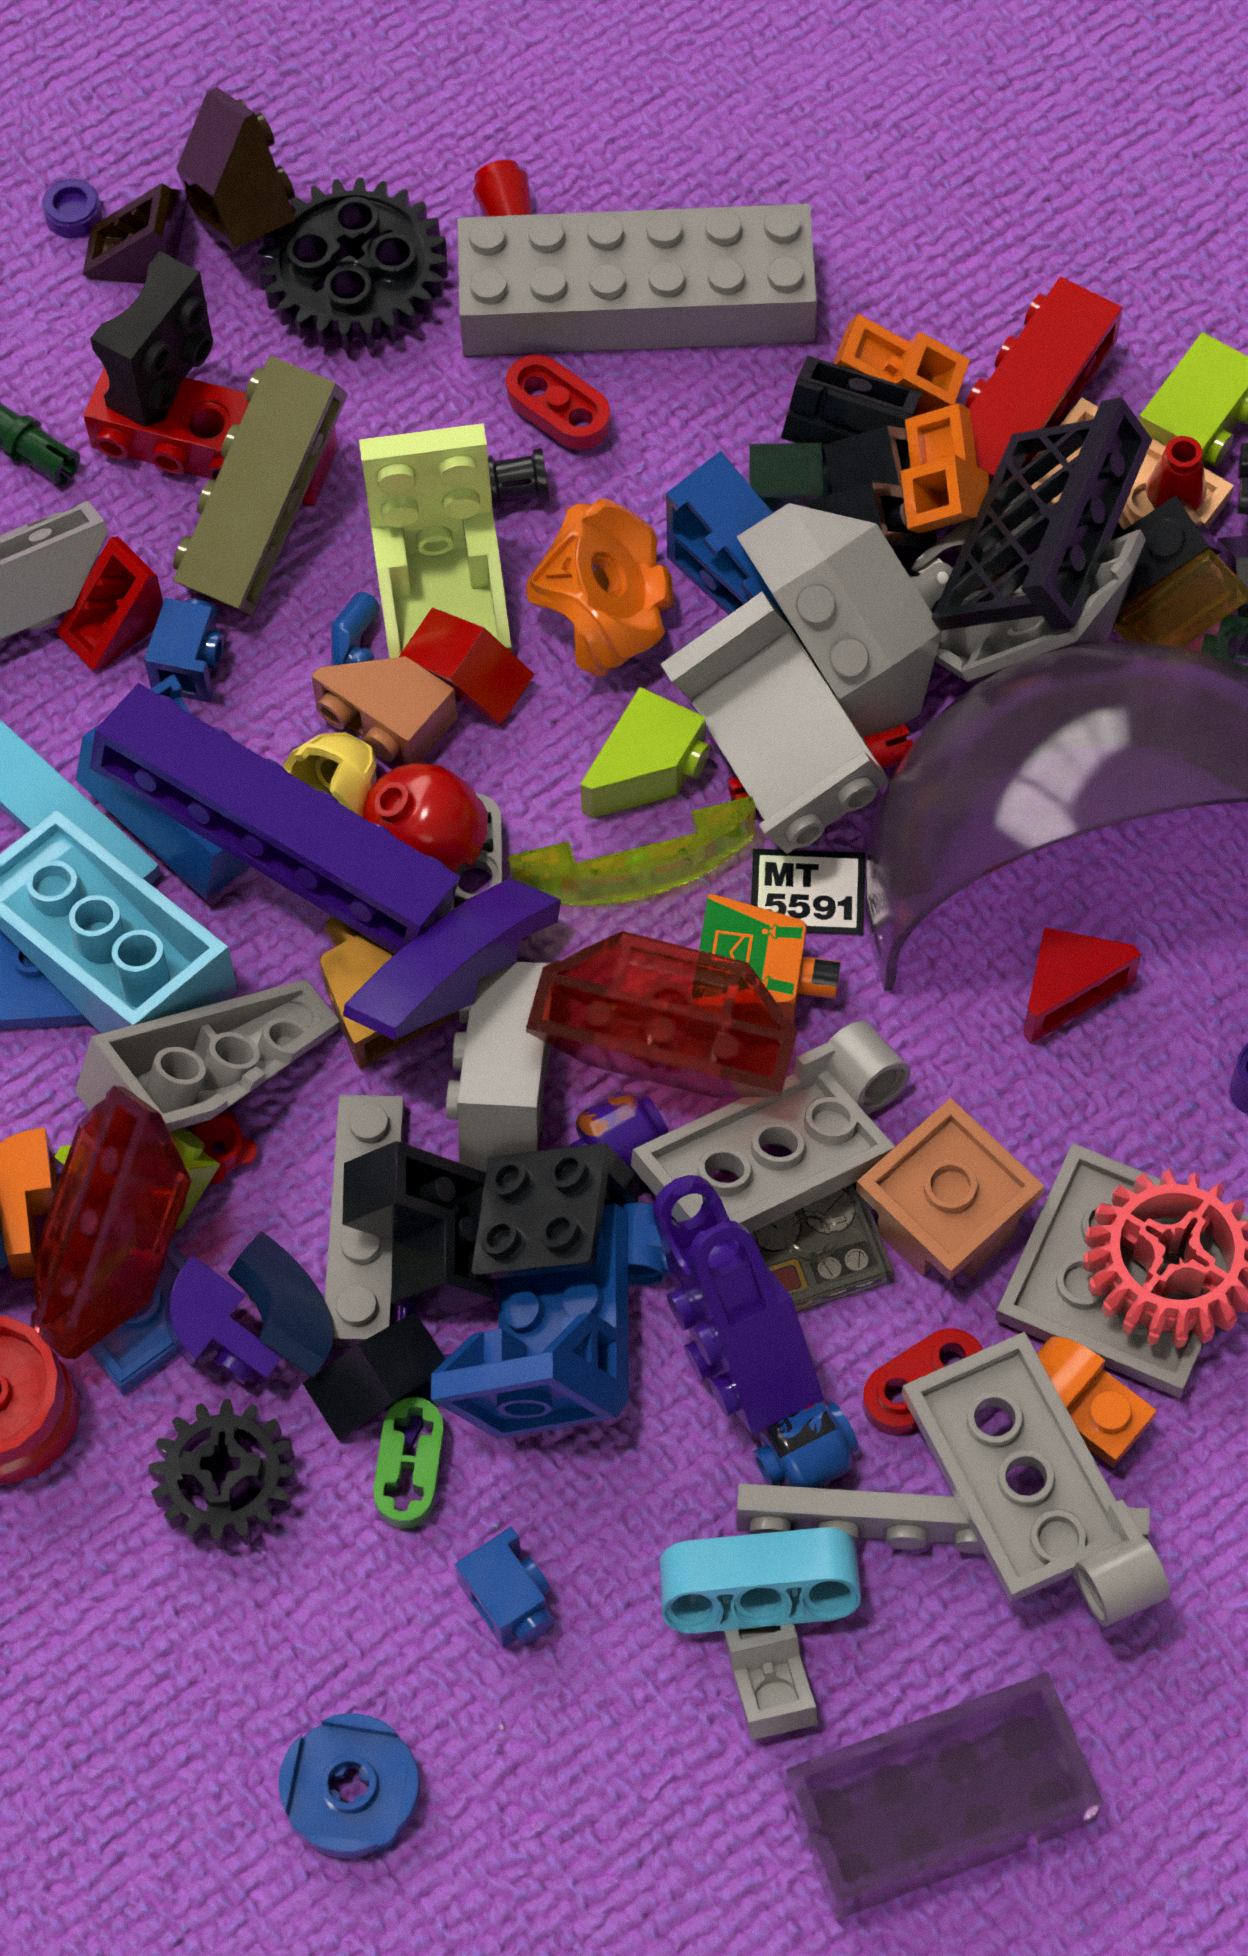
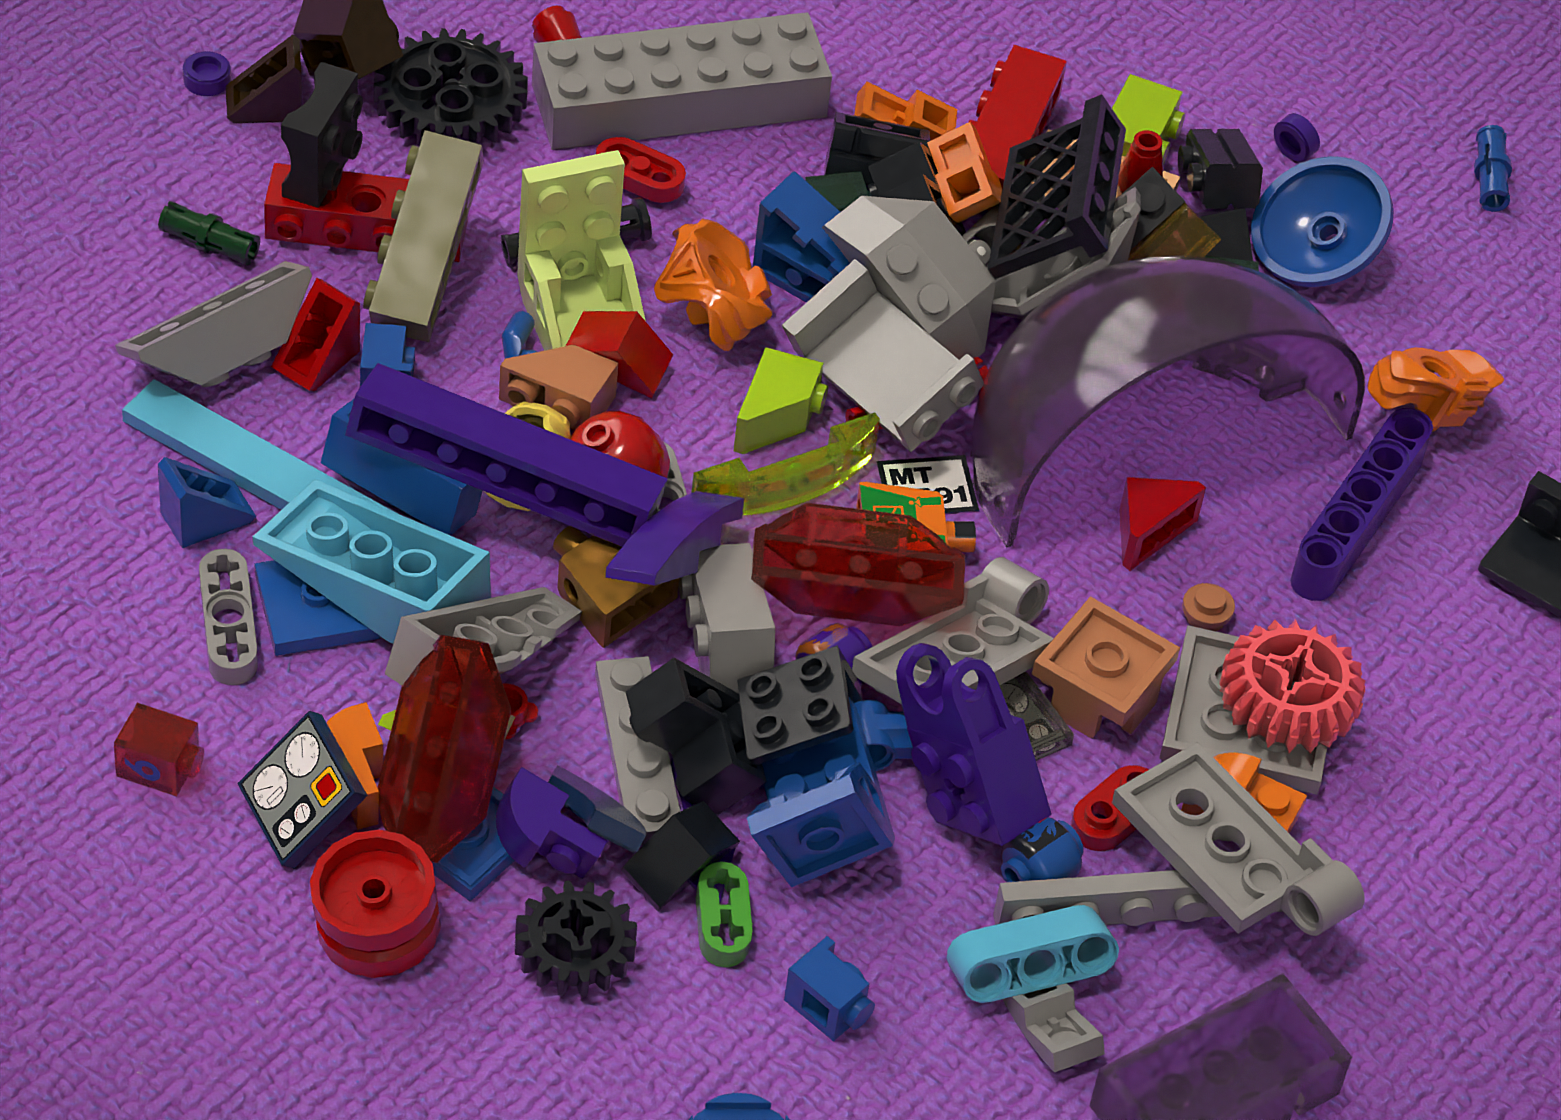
camera: 20 degrees left, 15 degrees down
none -> nougat plate [1182,583,1235,631]

